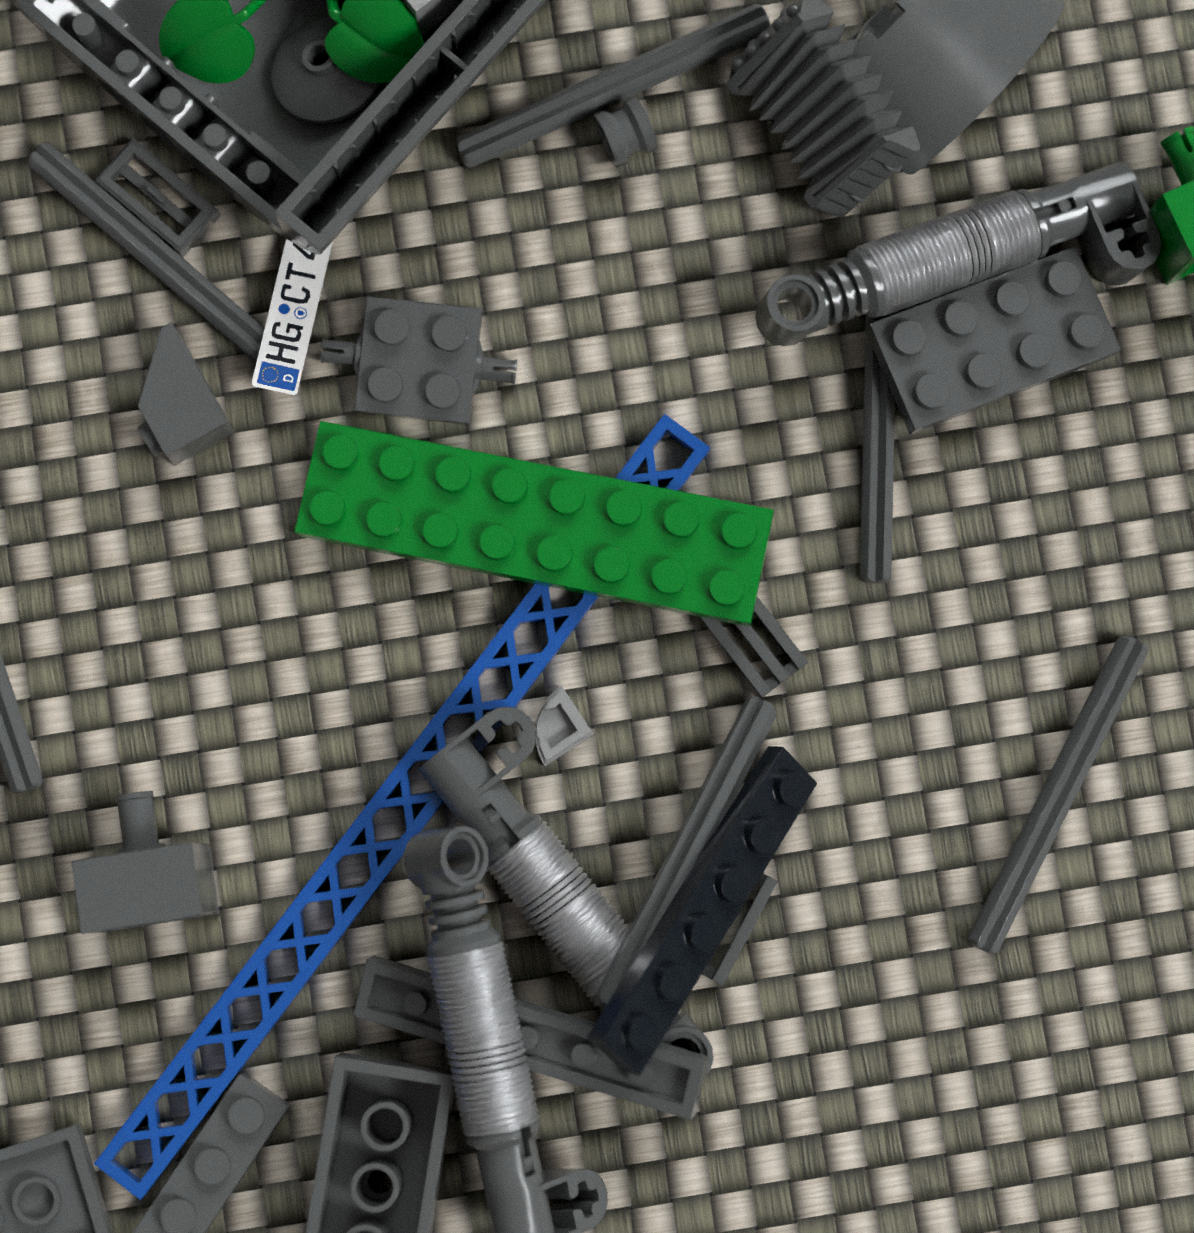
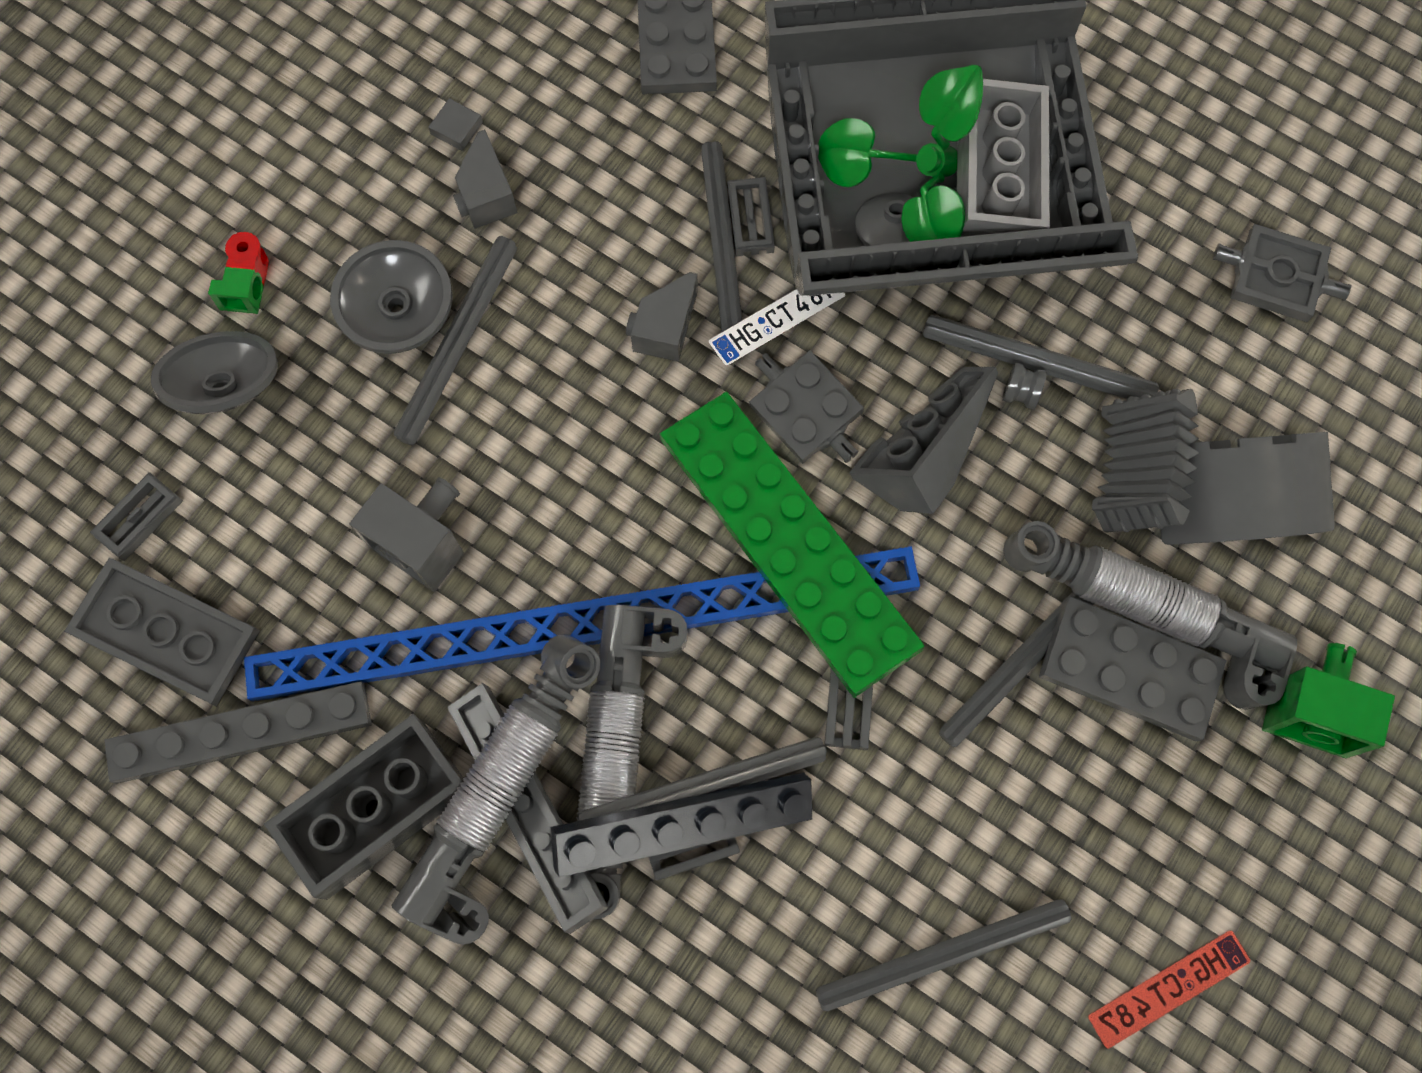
camera: 45 degrees right, 10 degrees down
light grey tile [536,685,594,767] -> none
none -> dark grey wedge [849,367,998,514]

